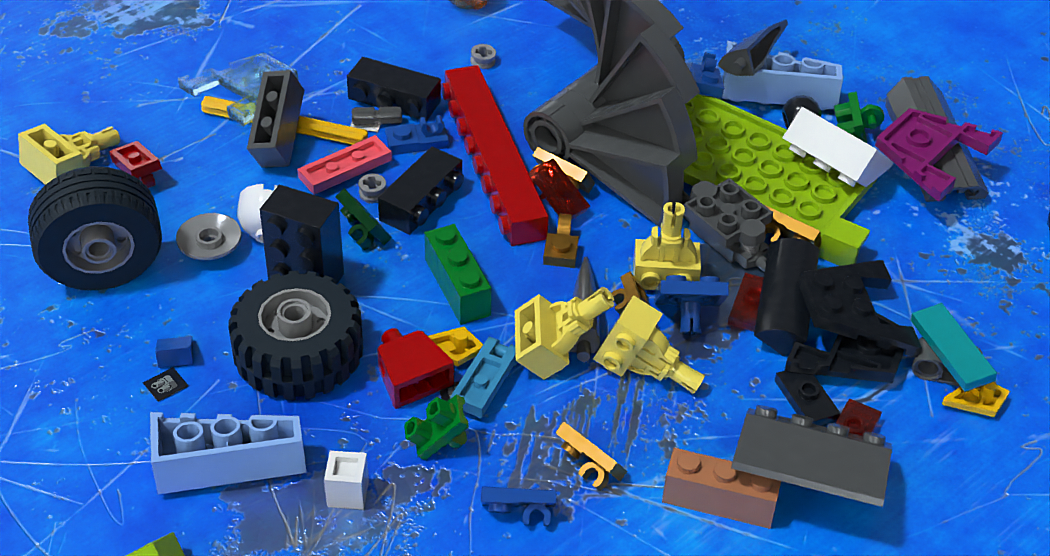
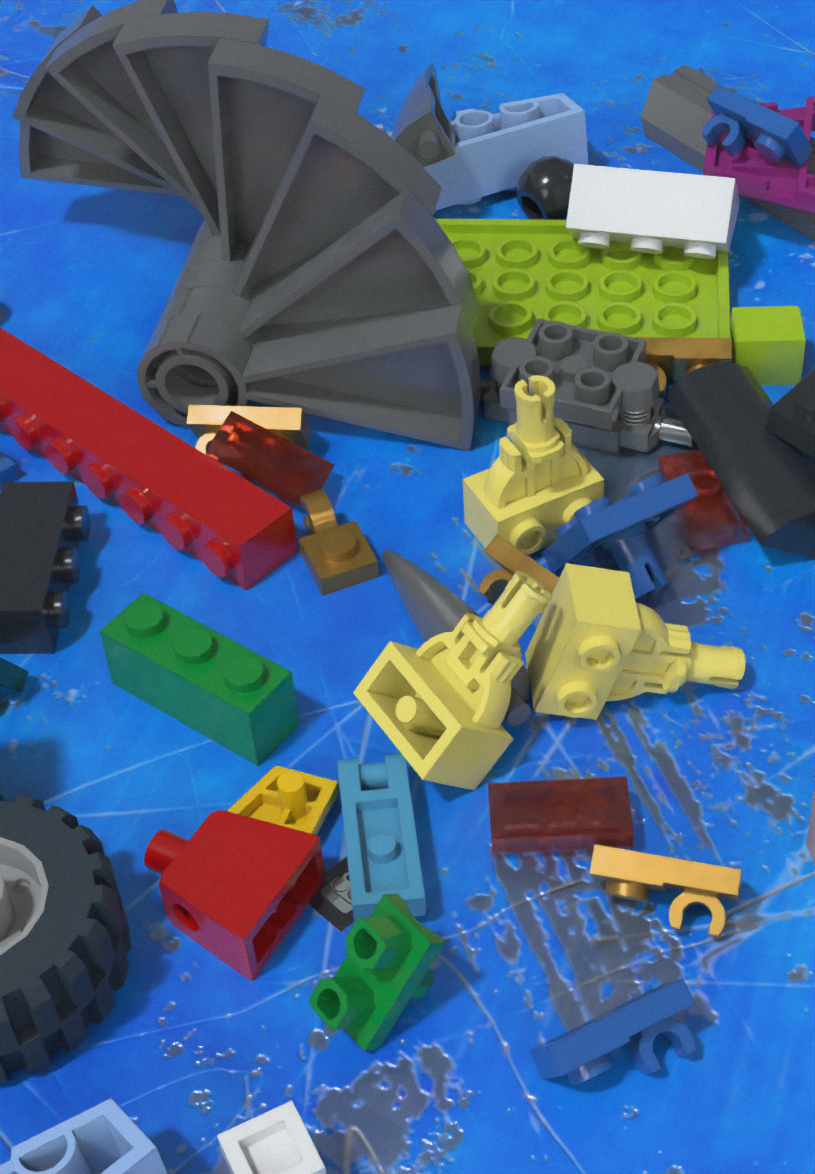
camera: 25 degrees left, 0 degrees up
green hips [834,91,884,143] -> none
none -> clear red plate [488,776,634,854]
none -> blue plate [702,85,813,167]

